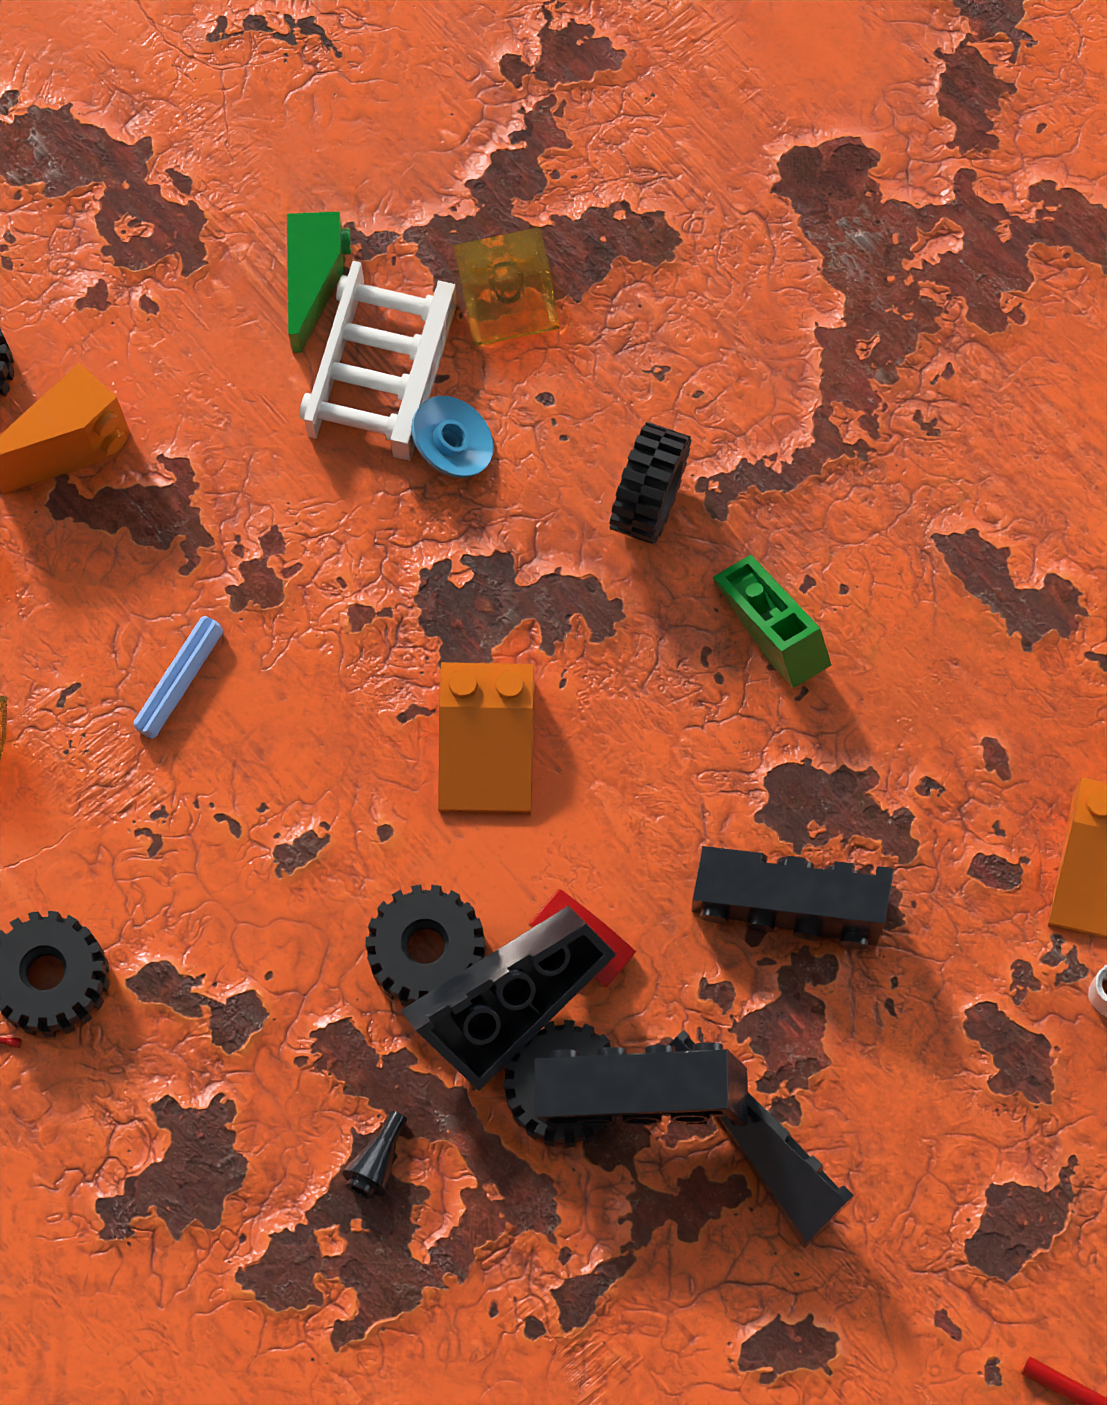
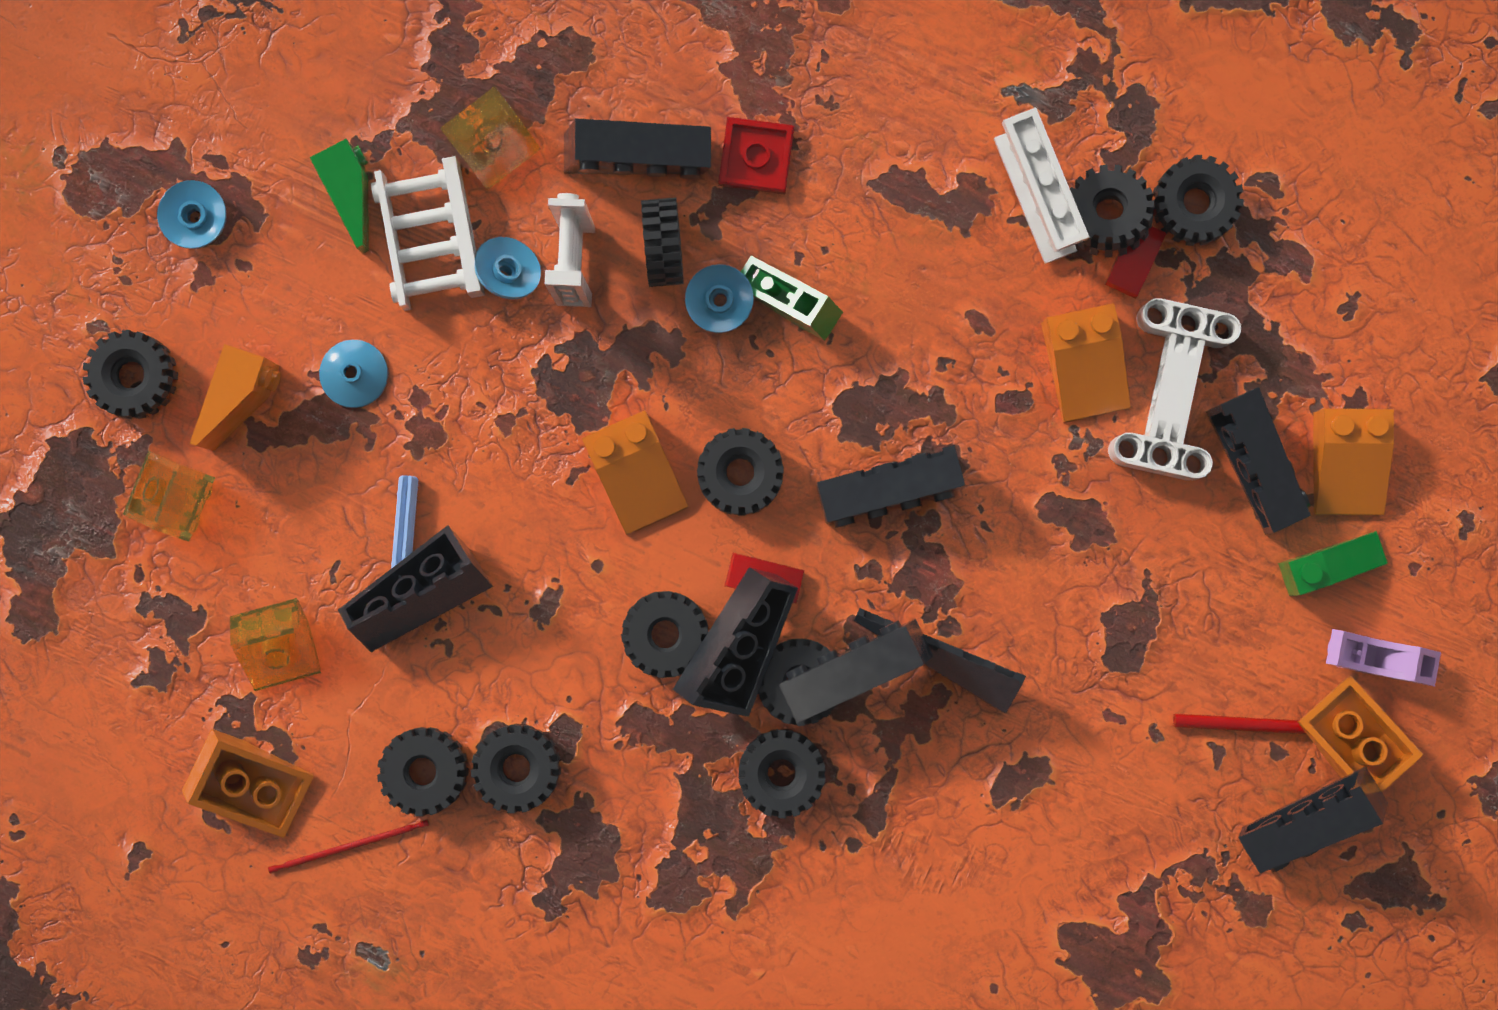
camera: 30 degrees left, 15 degrees up
black cone [342,1111,407,1199] -> none
none -> dark azure dish [157,180,227,249]
none -> dark azure dish [319,340,388,408]
none -> black wedge [338,525,493,652]
none -> black tyre [471,724,561,813]
none -> white fence [545,193,595,307]
none -> black wedge [564,118,711,179]
none -> dark azure dish [685,264,754,333]
none -> black tyre [697,428,784,516]
none -> red tile [718,117,795,195]
none -> black tyre [739,729,826,818]

